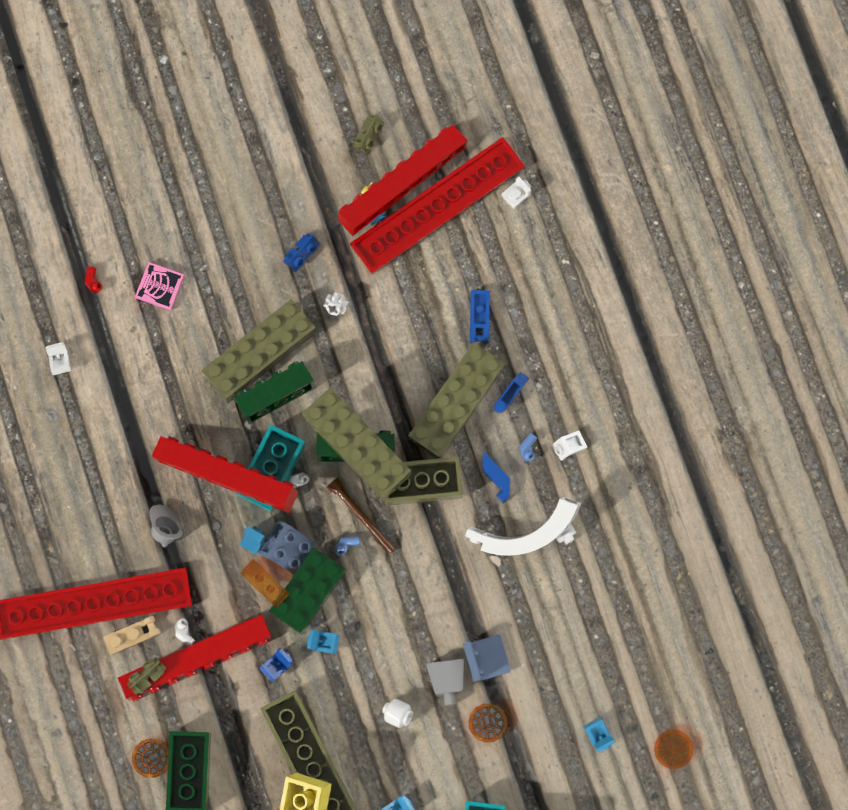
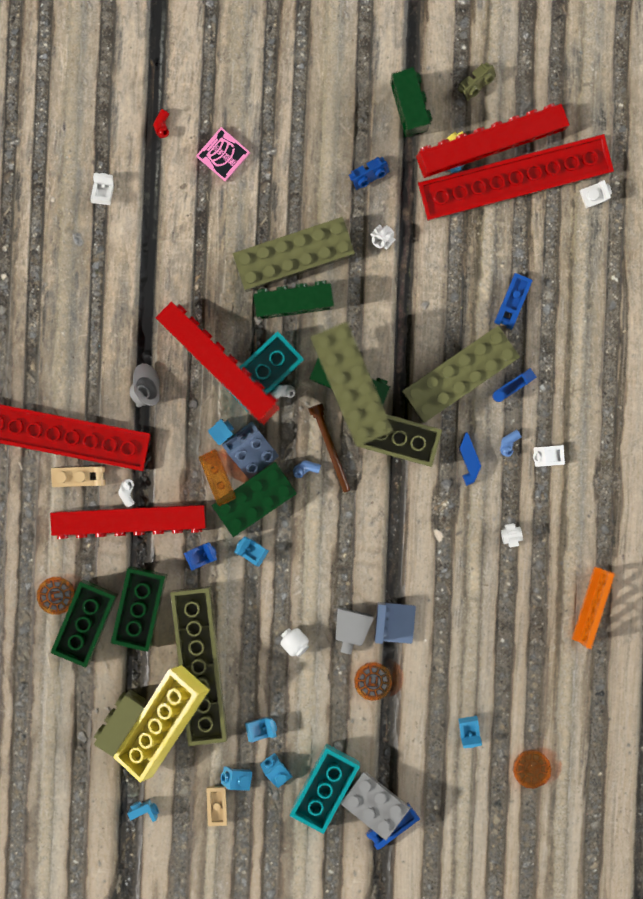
camera: 20 degrees right, 10 degrees up
olive hinge [127,657,167,695] -> none
white arch [465,496,582,556] -> none
none -> dark green brick [111,566,168,652]
none -> dark green brick [390,67,432,138]
none -> orange fence [572,566,615,649]

